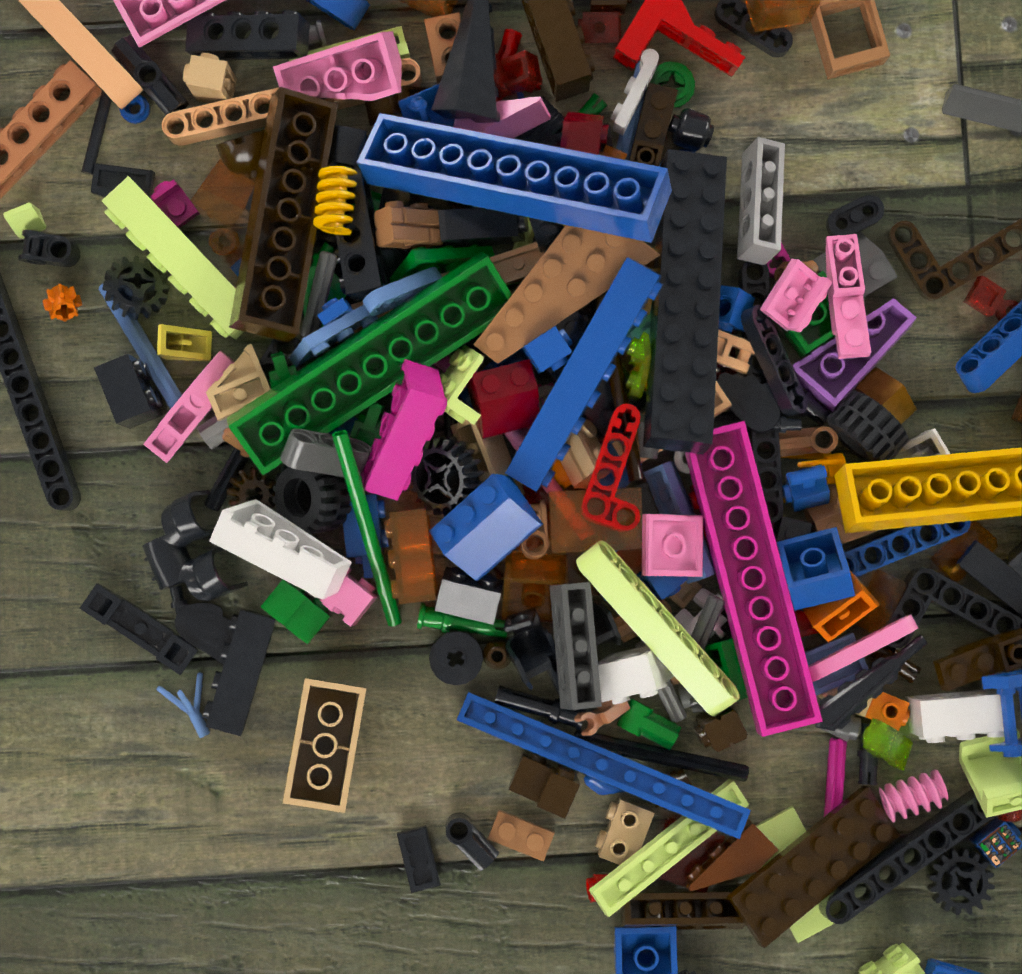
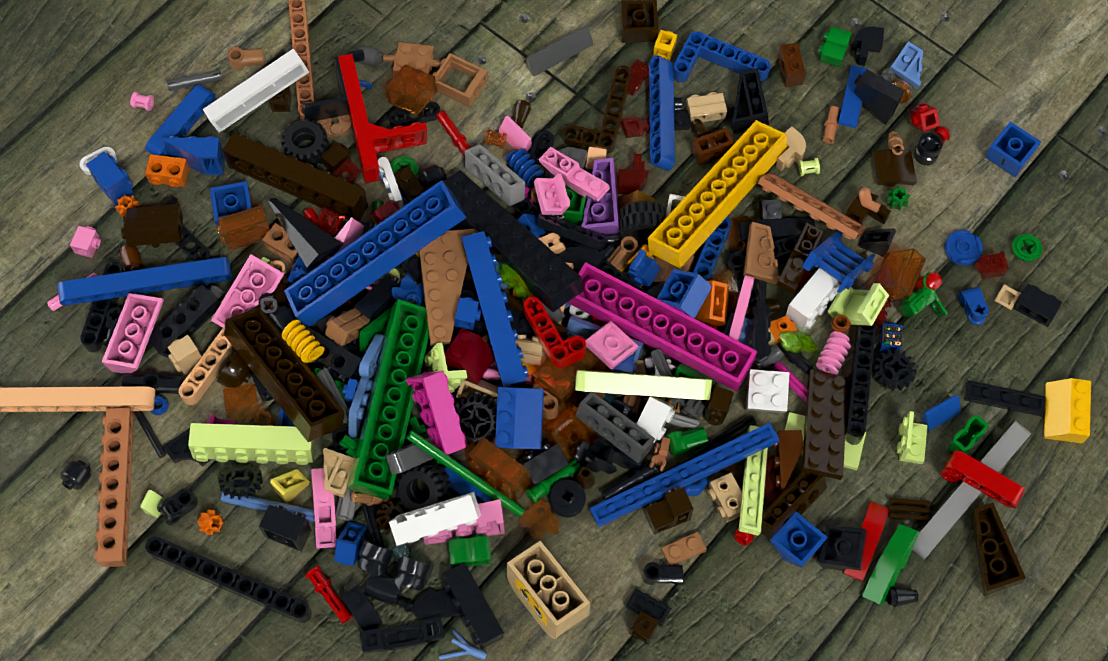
camera: 45 degrees left, 20 degrees down
none -> black bush [258,293,277,314]
none -> red pin [305,566,353,624]
none -> blue slope [334,521,368,566]
none -> black slope [341,585,383,631]
none -> blue plate [392,275,425,306]
none -> red pin [436,111,471,158]
none -> clear orange bush [485,129,507,149]
none -> bright pink slope [499,116,532,151]
none -> blue piece [505,148,544,188]
none -> dark brown cone [514,100,531,128]
none -> clear orange plate [519,501,559,541]
none -> light nougat slope [586,147,607,170]
none -> clear red brick [618,154,649,195]
none -> dark brown brick [630,612,659,644]
none -> medium nougat wing [743,222,780,284]
none -> white brick [745,369,789,413]
none -> dark orange cone [831,315,851,334]

